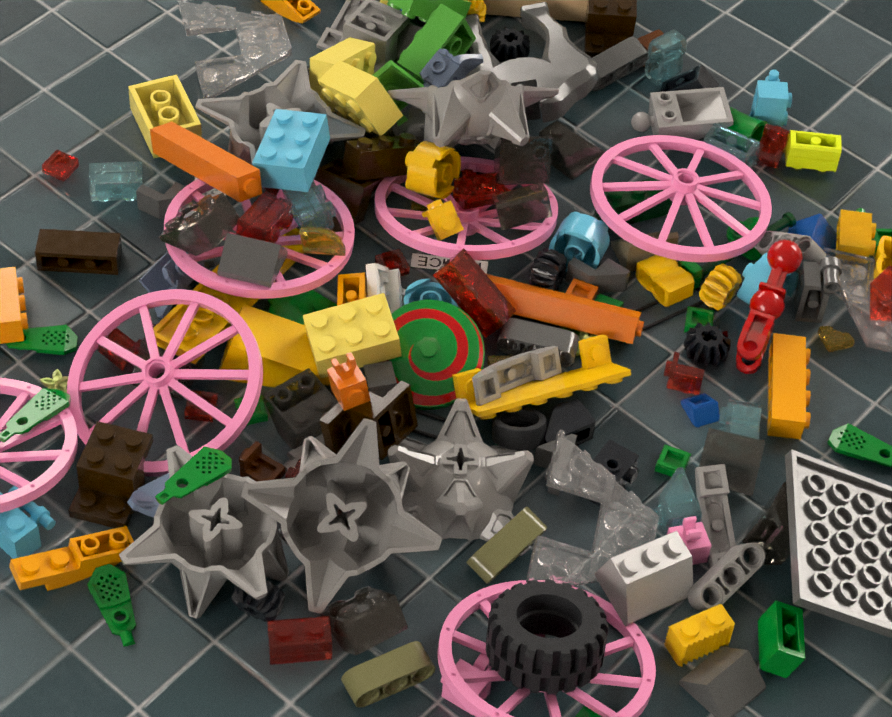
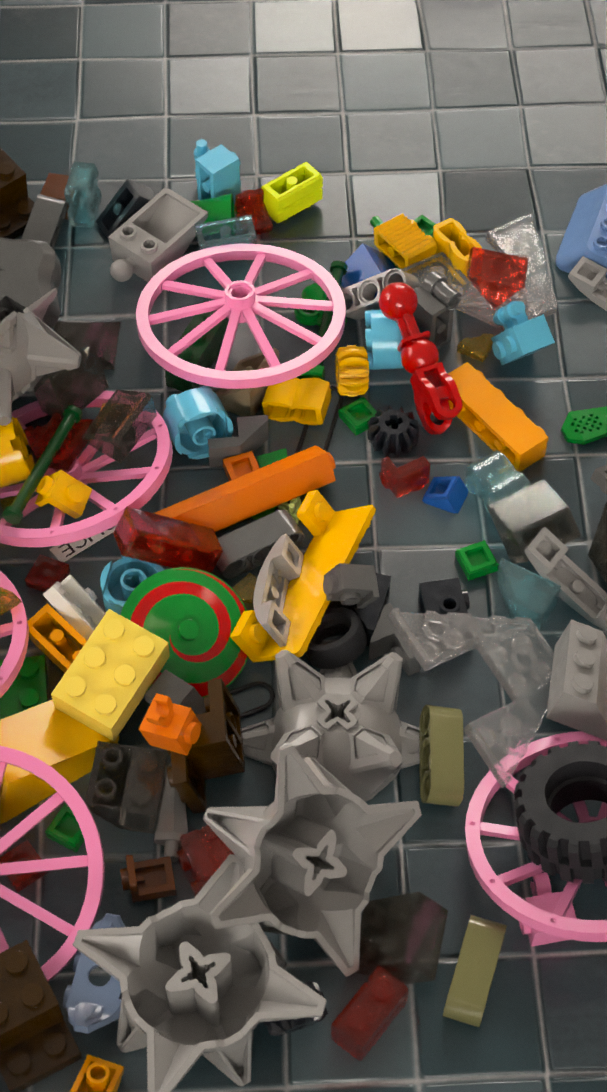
camera: 40 degrees left, 5 degrees up
green piece [155,446,232,505] -> none
black gear [529,248,567,291] -> none
bright pink brick [667,516,711,565] -> none
none -> dark green bar [2,405,83,525]
none -> dark grey brick [323,563,379,609]
none -> medium azure brick [491,301,555,365]

